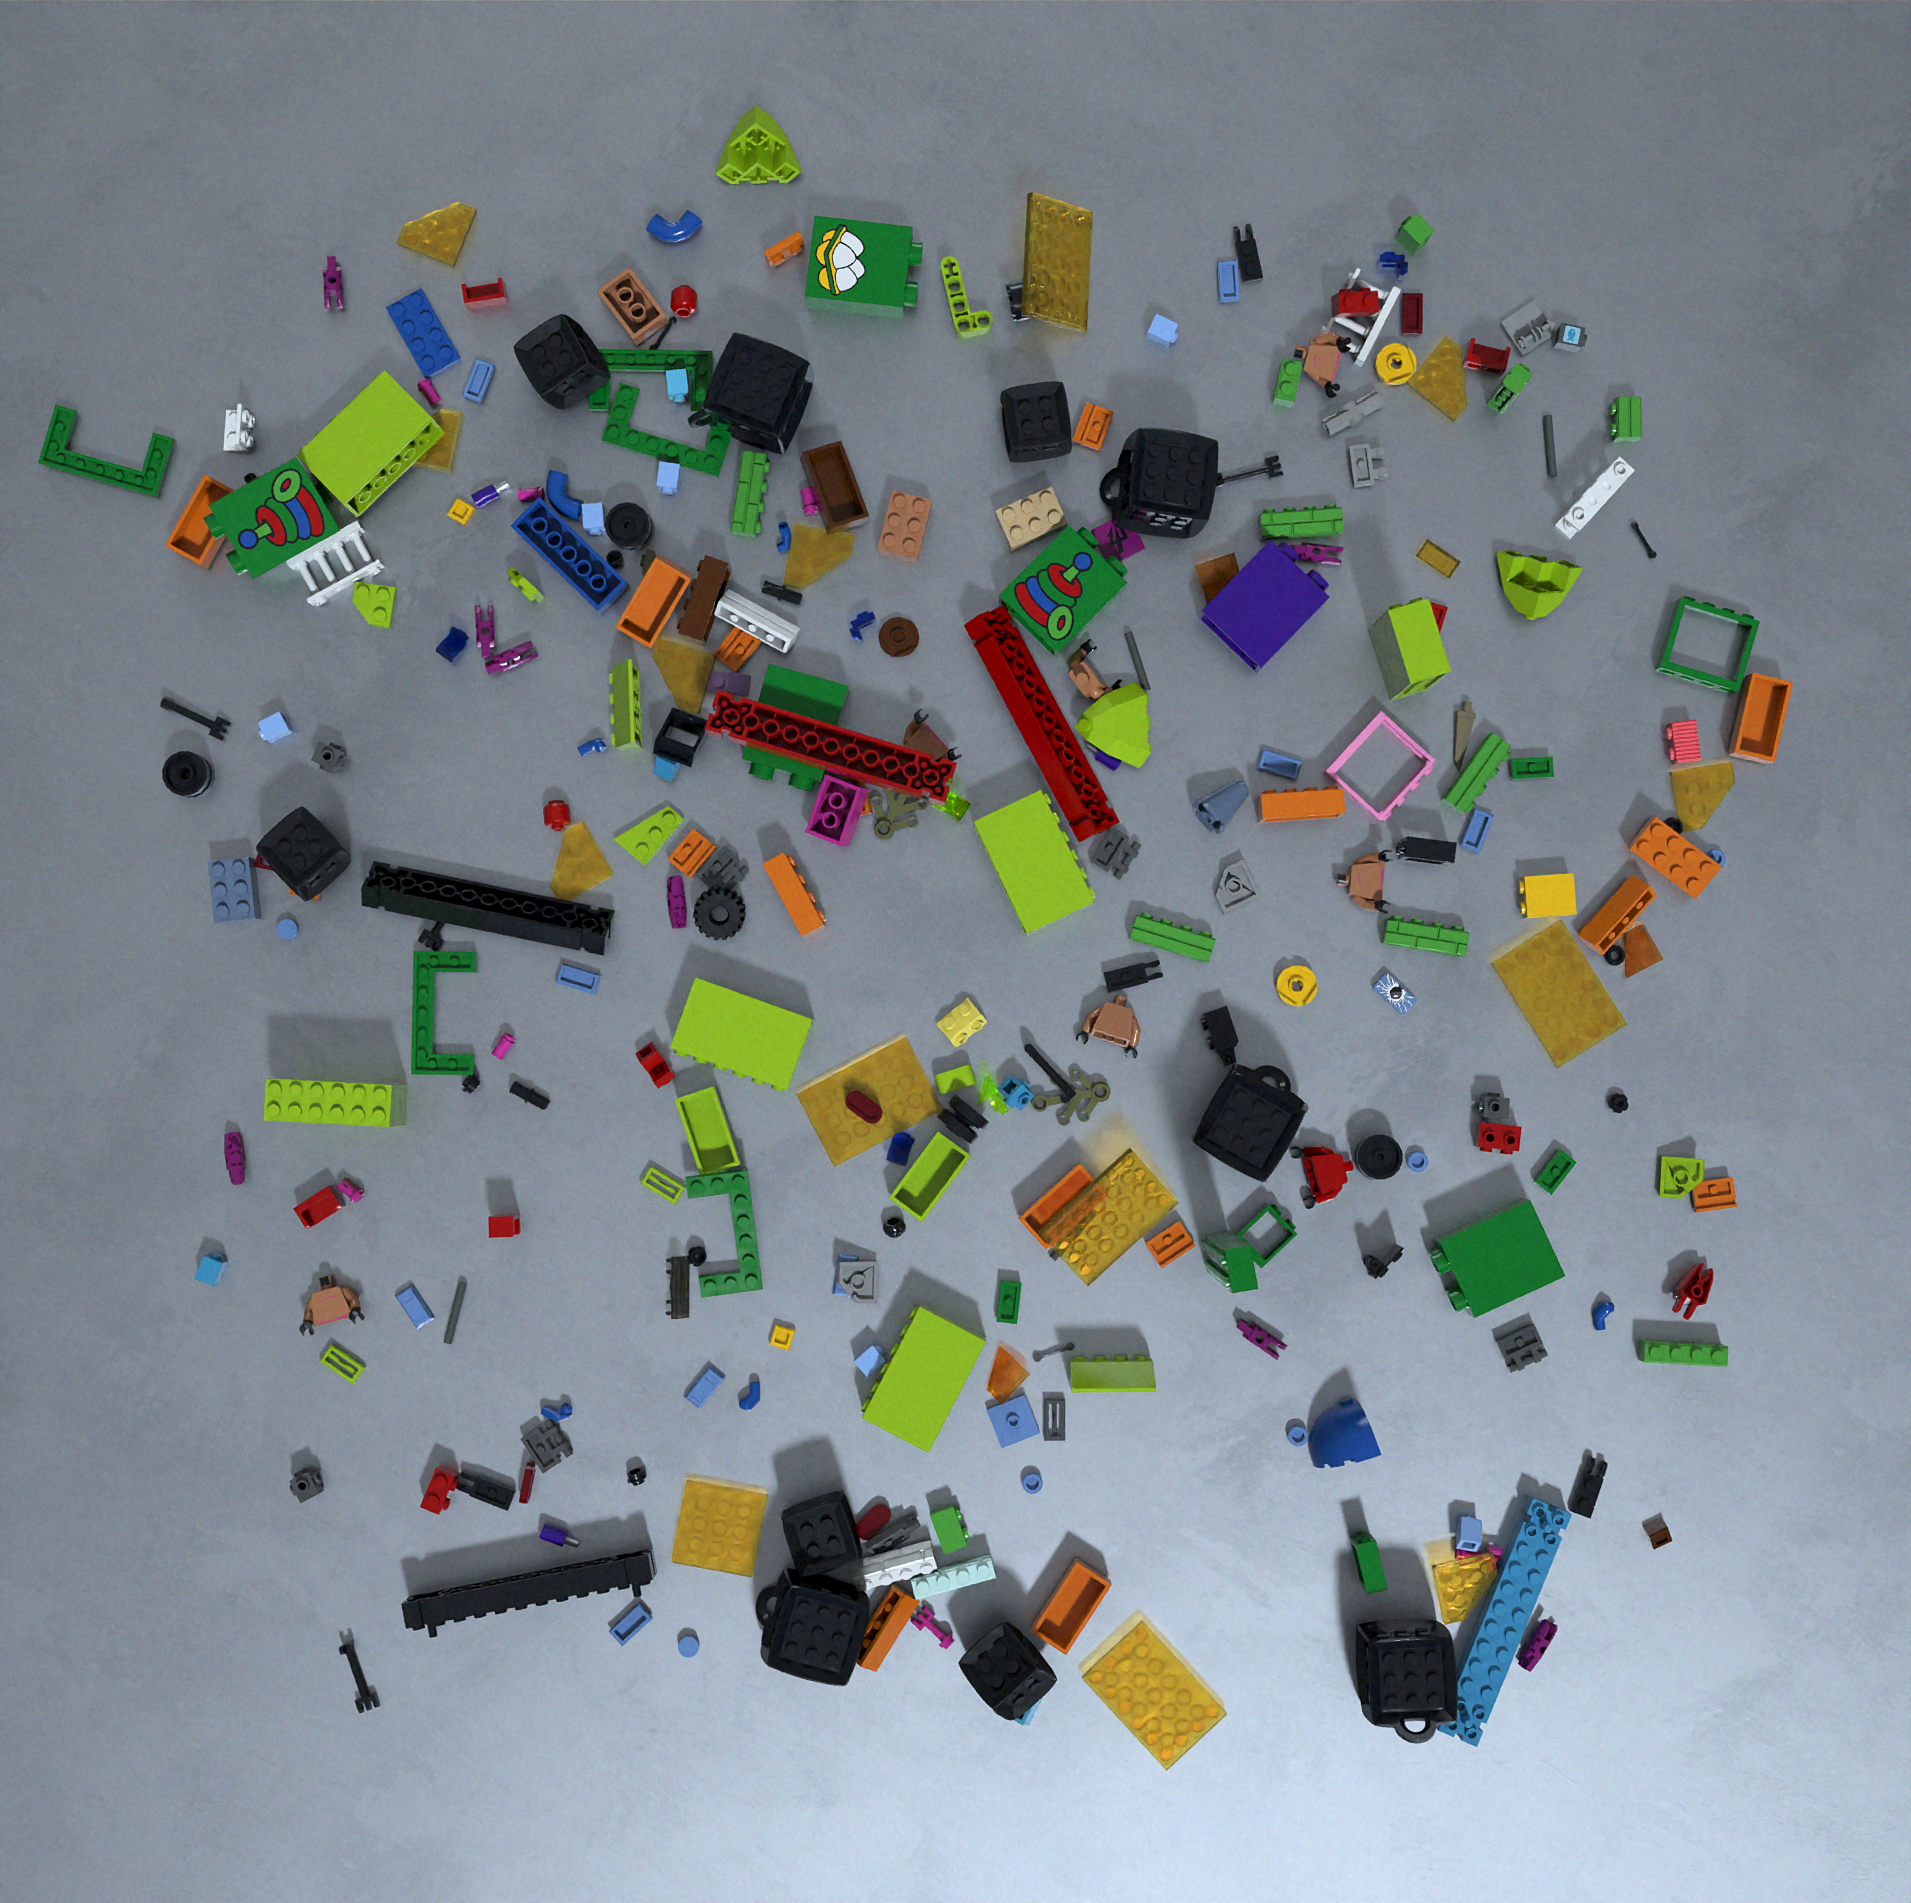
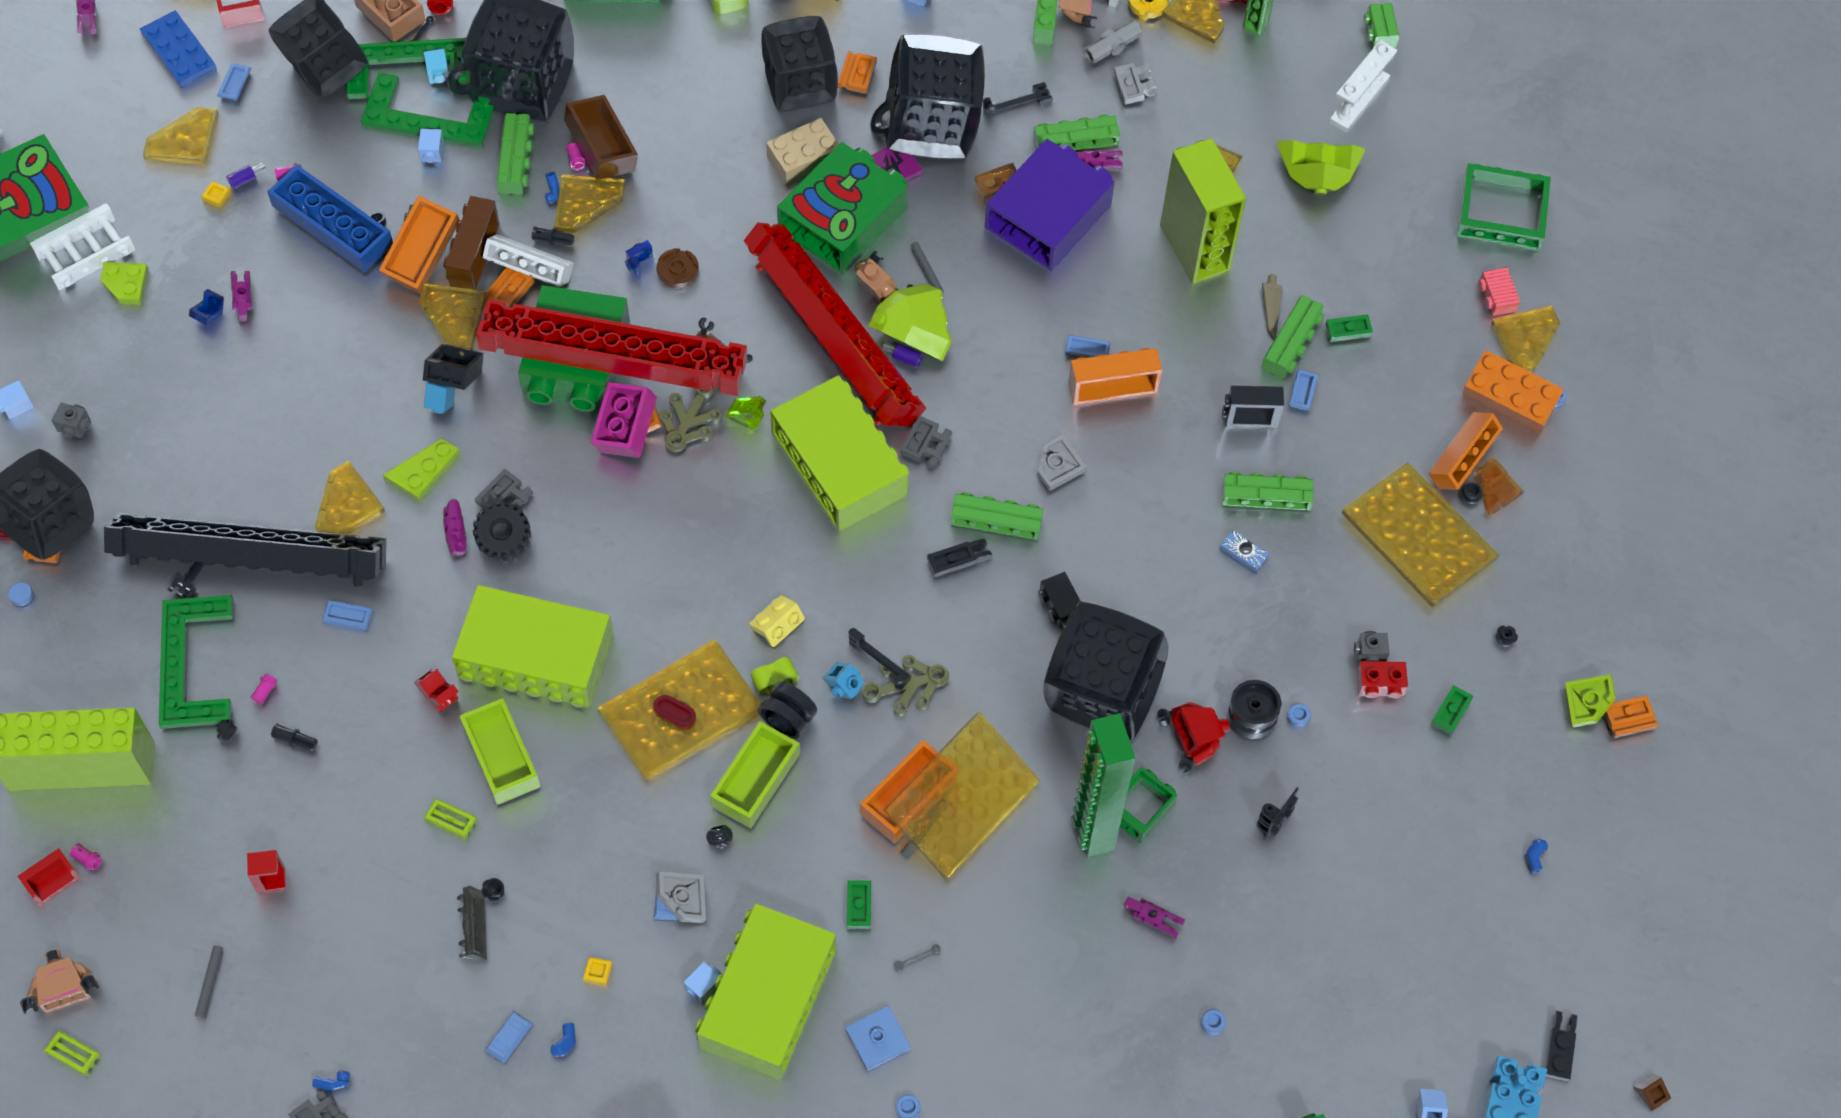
camera: 10 degrees left, 25 degrees down
lime brick [296,370,445,518] -> none
medium blue tile [395,1284,434,1330] -> none
dark pink pin [417,378,441,406] -> none
magenta hinge [485,640,538,674] -> none
lime plate [506,566,545,603] -> none
red head [543,800,571,831] -> none
blue cylinder [546,470,584,520] -> none
blue arm [577,738,606,756] -> none
light blue brick [582,502,606,535] -> none
black wheel [605,502,654,552] -> none
lime slope [609,659,642,750] -> none
orange plate [667,828,717,879] -> none
green plate [685,1169,763,1298] -> none
orange piece [762,852,827,938] -> none
nougat brick [877,490,932,564] -> none
clear blue bracket [885,1132,915,1167] -> none
clear neon green slope [977,1075,1009,1115] -> none
clear orange slope [986,1346,1030,1405] -> none
dark grey tile [1044,1398,1065,1441] -> none
lime slope [1069,1356,1156,1393] -> none
nougat torso [1076,995,1141,1059] -> none
orange plate [1145,1220,1196,1268] -> none
sand blue cone [1192,780,1249,834] -> none
yellow plate [1276,966,1317,1006] -> none
blue brick [1308,1397,1381,1468] -> none
bright pink window [1323,711,1436,823] -> none
nougat torso [1336,850,1393,914] -> none
green brick [1429,1198,1565,1318] -> none
dark grey plate [1496,1324,1548,1373] -> none
yellow brick [1518,873,1577,918] -> none
dark grey bar [1544,415,1557,477] -> none
black hinge [1631,521,1657,559] -> none
bright green brick [1638,1339,1728,1367] -> none
red hinge [1672,1262,1713,1320] -> none
orange piece [1728,673,1793,764] -> none

